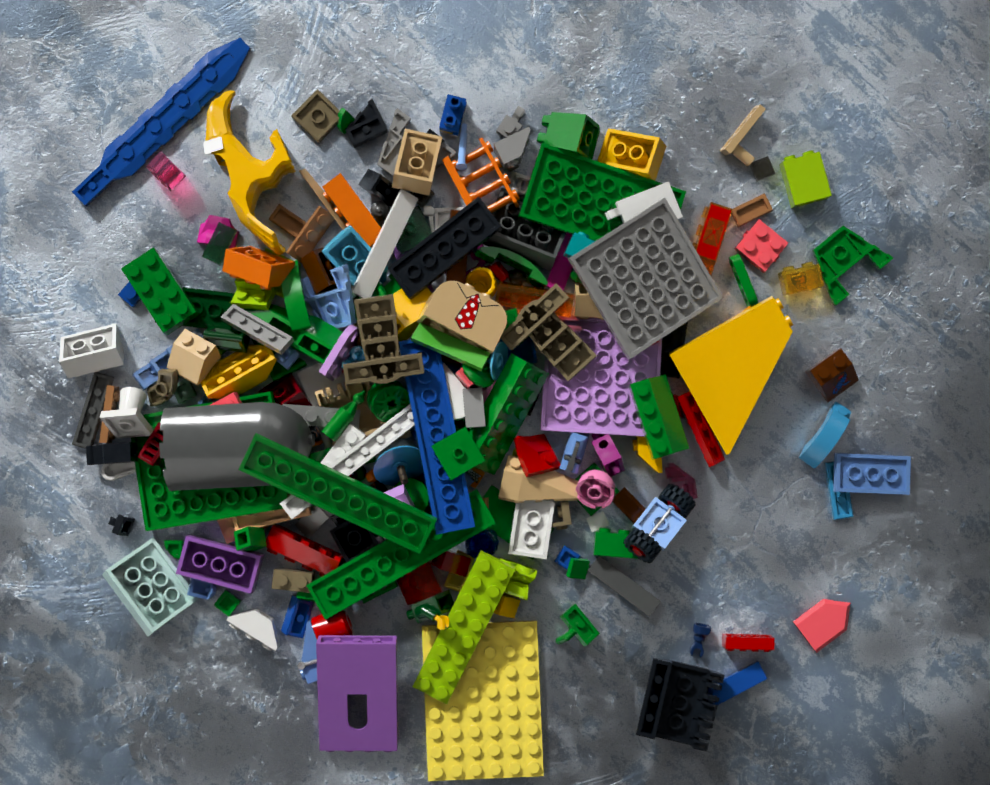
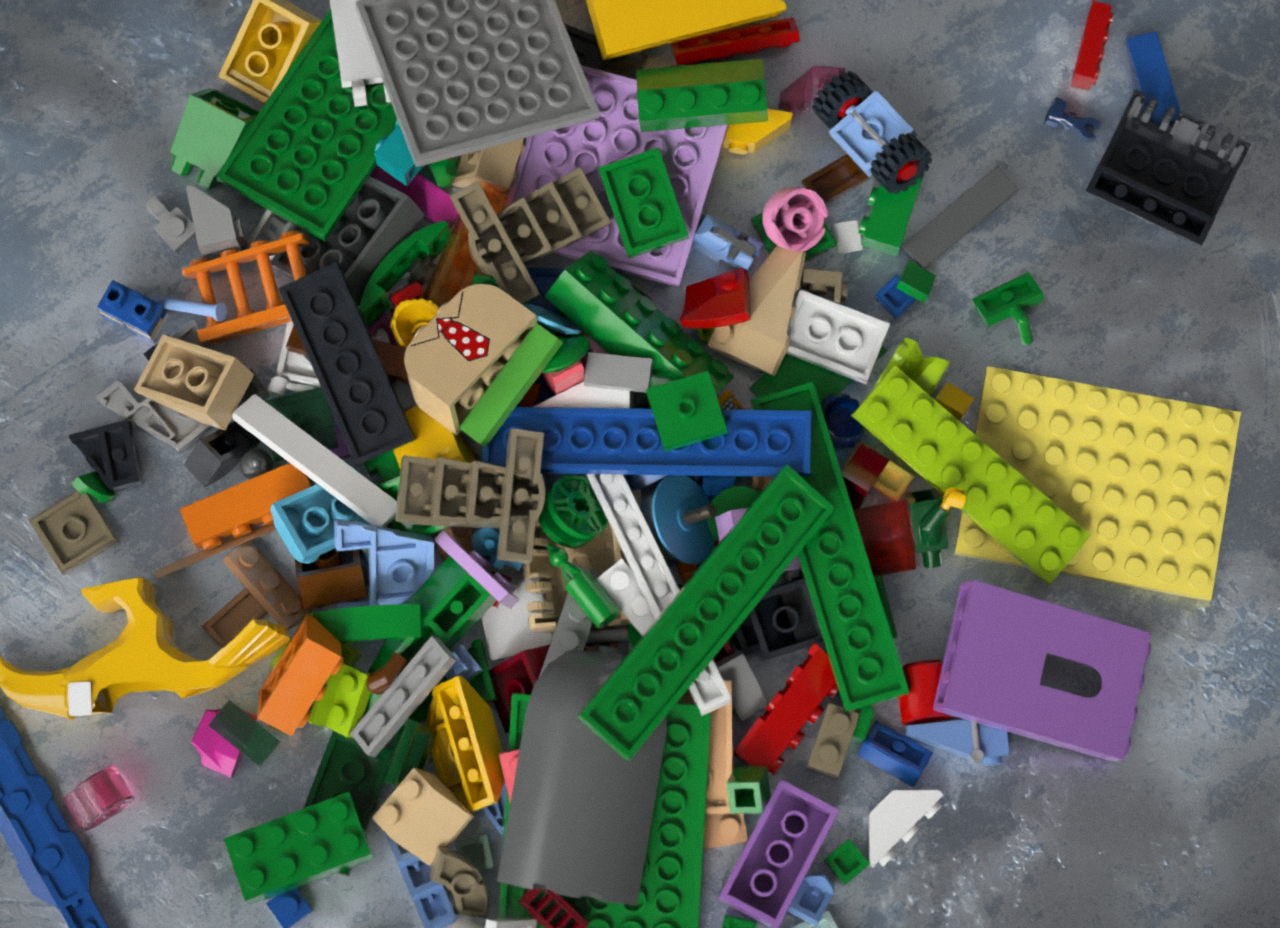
camera: 75 degrees left, 10 degrees down
magenta torso [591,434,625,477] -> none
none -> reddish brown arm [366,652,407,695]
none -> green plate [598,147,689,259]

